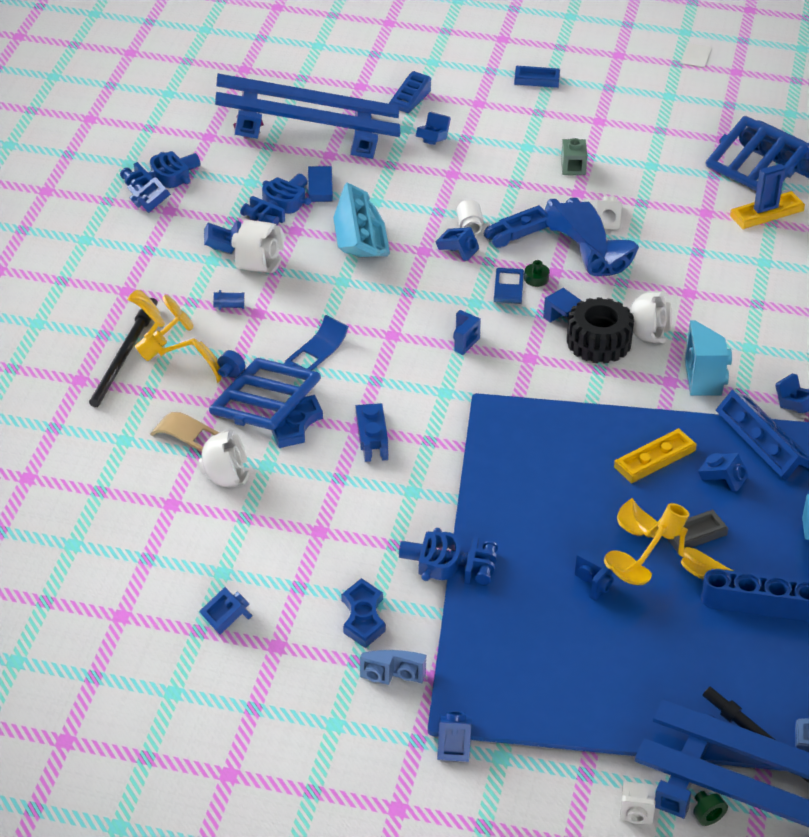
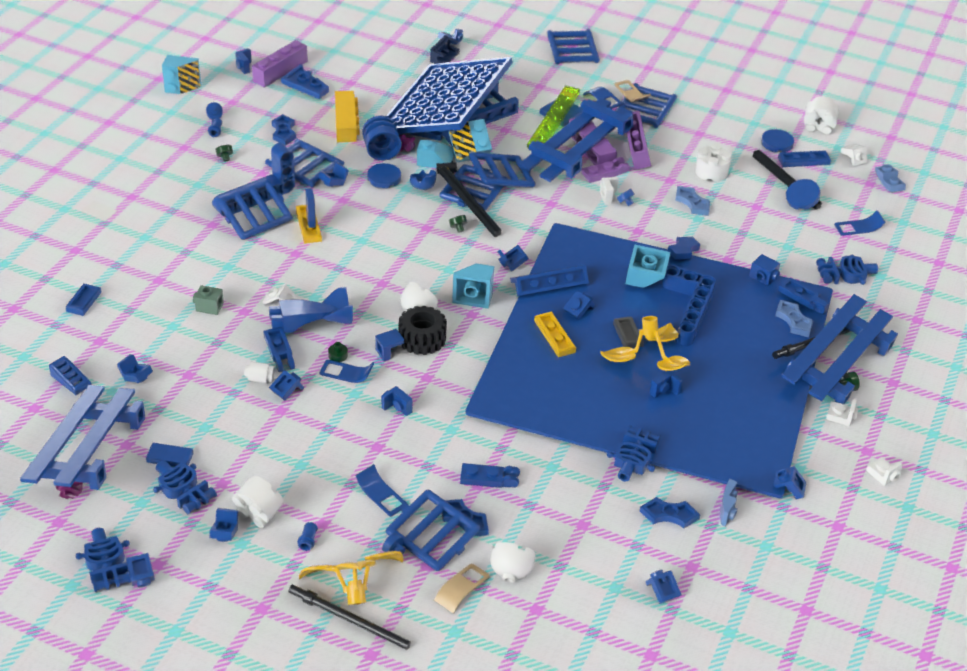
camera: 80 degrees left, 0 degrees up
medium azure wedge [333,182,390,257] -> none

